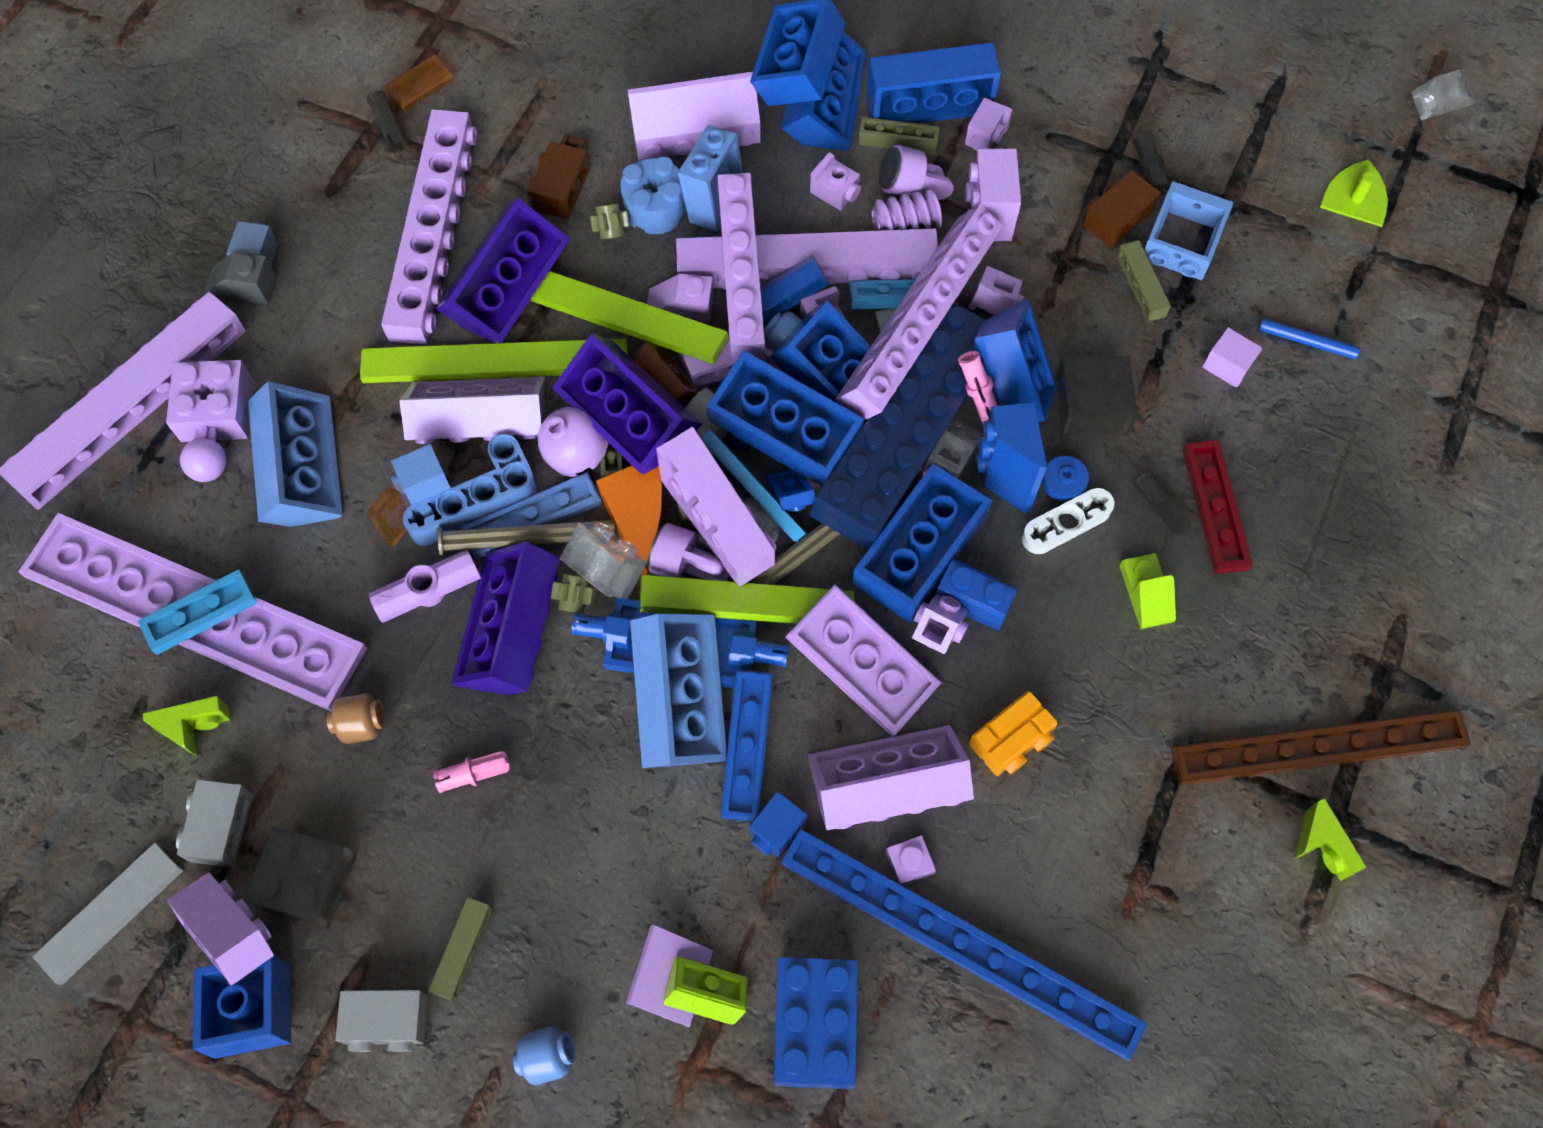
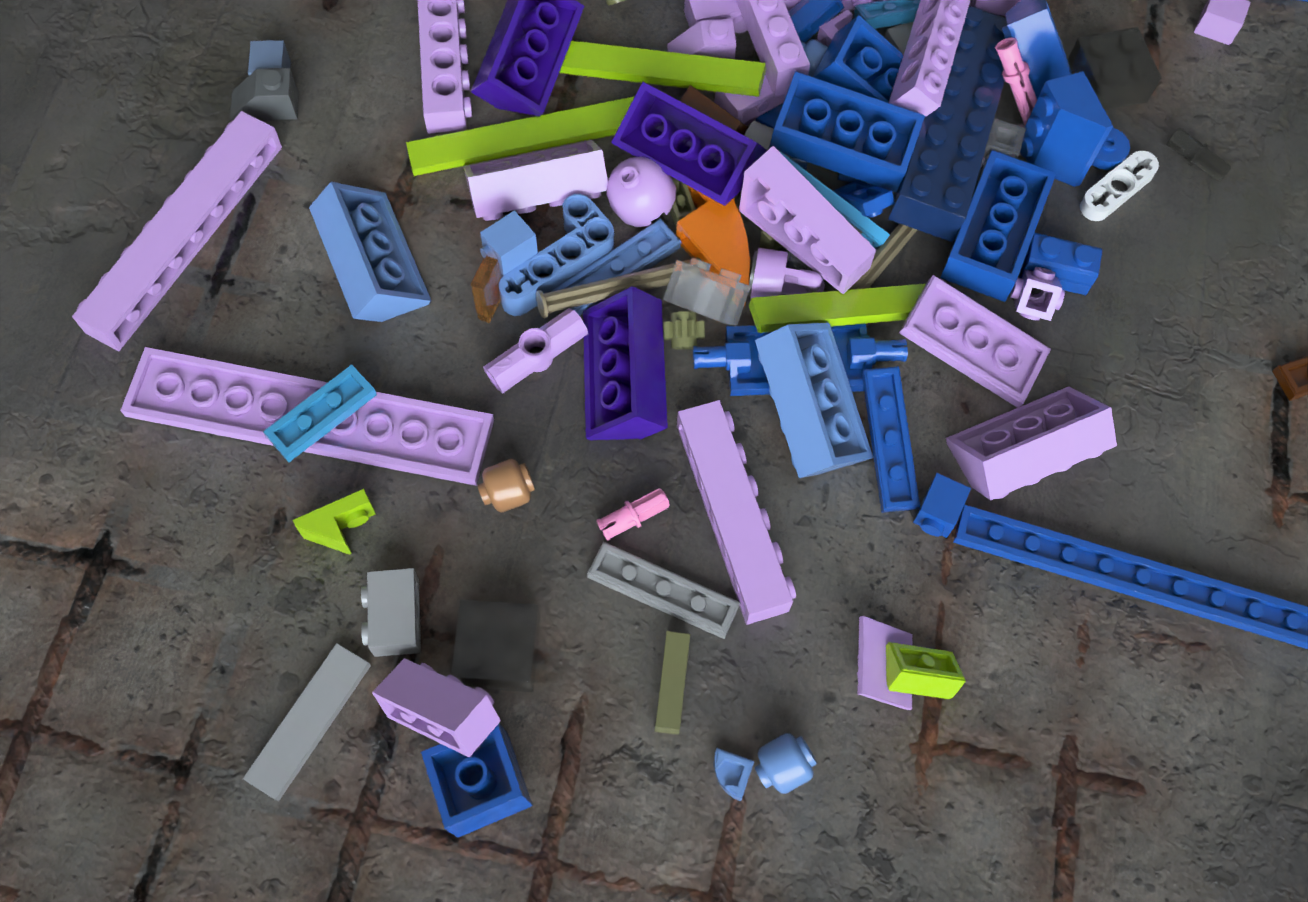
camera: 15 degrees left, 0 degrees up
lavender brick [166,360,254,482] -> none
light grey brick [335,990,428,1052] -> none
blue brick [774,957,857,1089] -> none
lavender plate [886,835,936,886] -> none
light orange brick [969,691,1058,776] -> none
slope [1119,553,1176,629] -> none
dark red plate [1182,440,1253,574] -> none
none -> light grey tile [587,541,740,639]
none -> lavender brick [677,400,796,625]
none -> medium blue tile [714,748,754,801]

